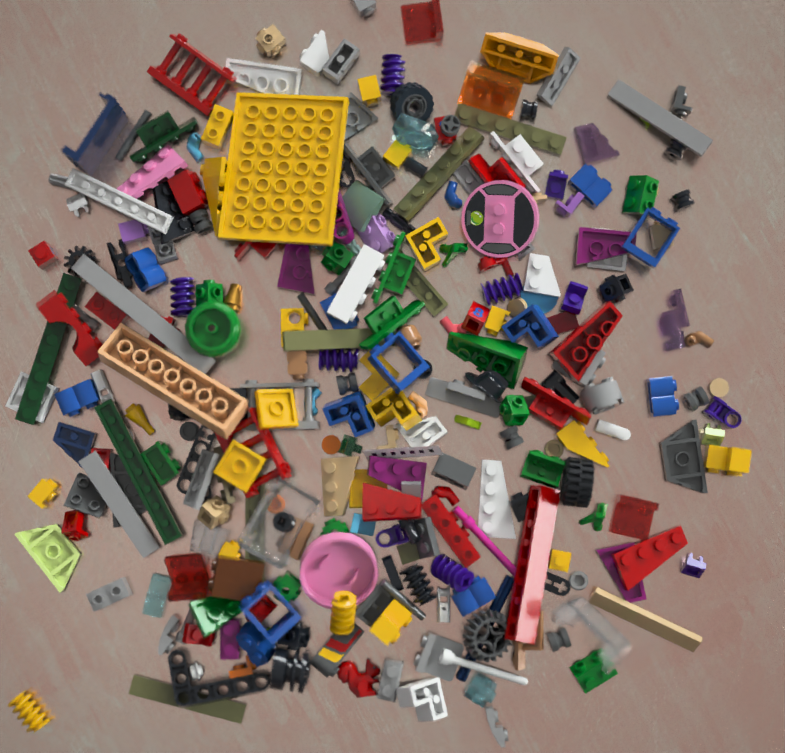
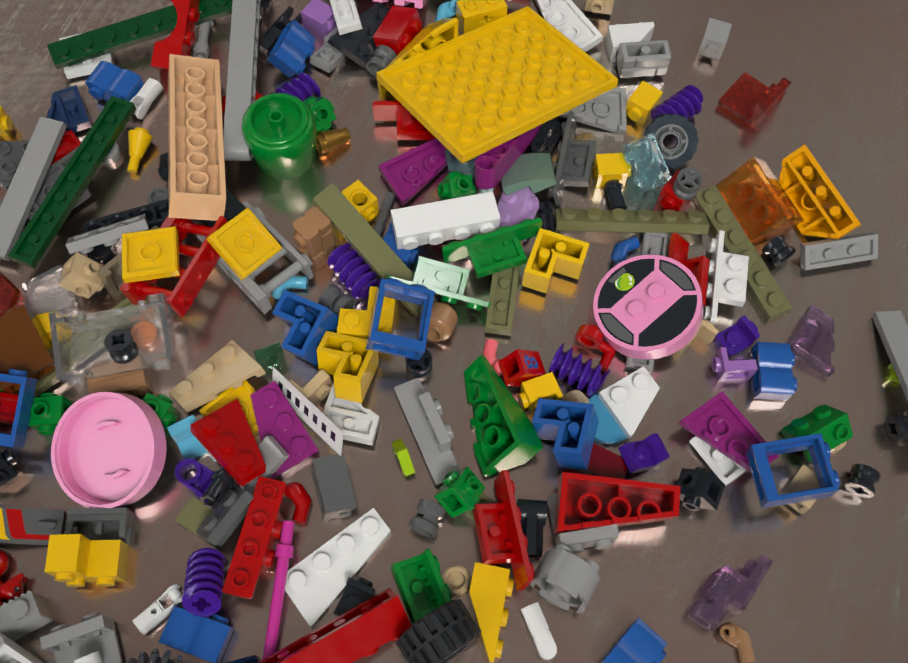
camera: 50 degrees right, 20 degrees down
red brick [84,292,130,330] -> none
green bracket [141,441,182,486] -> none
orange tile [322,435,341,454] -> none
yellow piece [330,591,356,635] -> none
dark grey bar [380,579,426,620] -> none
black beam [382,555,404,591] -> none
black piece [399,563,438,607] -> none
light nougat arm [408,391,428,419] -> none
green piece [439,243,468,267] -> none
black piece [465,370,509,403] -> none

